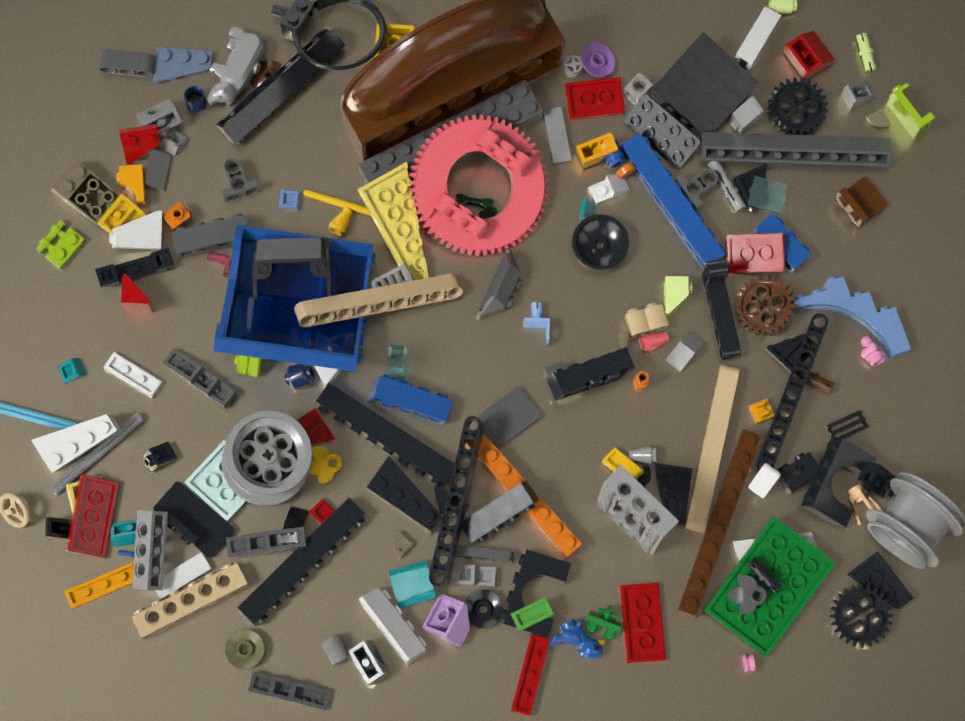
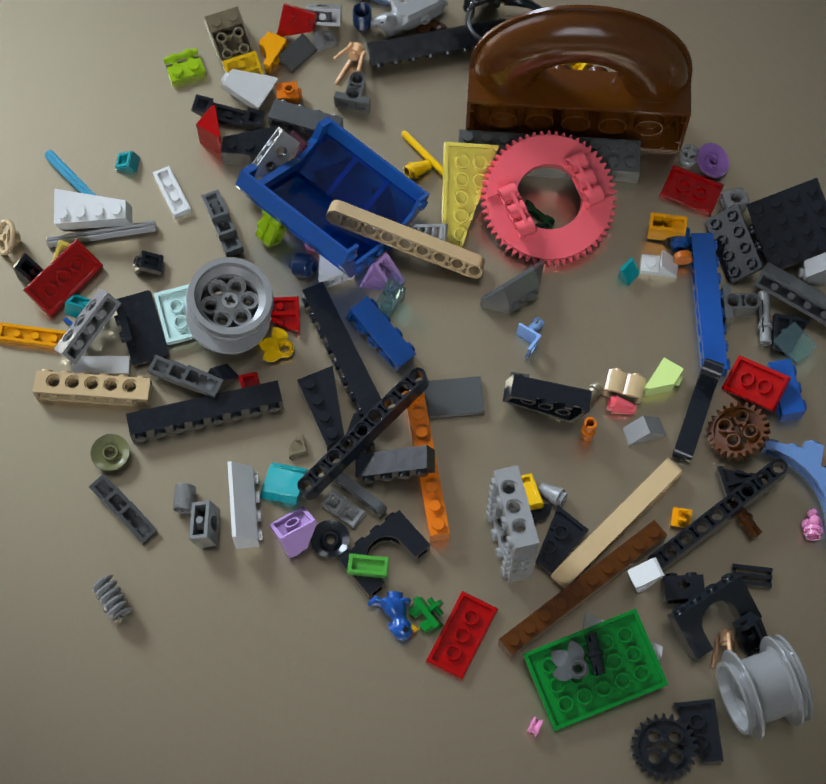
camera: 35 degrees right, 10 degrees down
black windscreen [252,237,332,299] -> none
medium blue tile [279,189,300,211] -> none
red plate [511,634,550,716] -> none
light grey tile [543,107,572,165] -> none
black dish [572,214,629,271] -> none
none -> black wedge [221,125,279,167]
none -> light grey brick [236,127,300,191]
none -> light nougat plant [334,42,366,83]
none -> lavender slope [359,252,405,293]

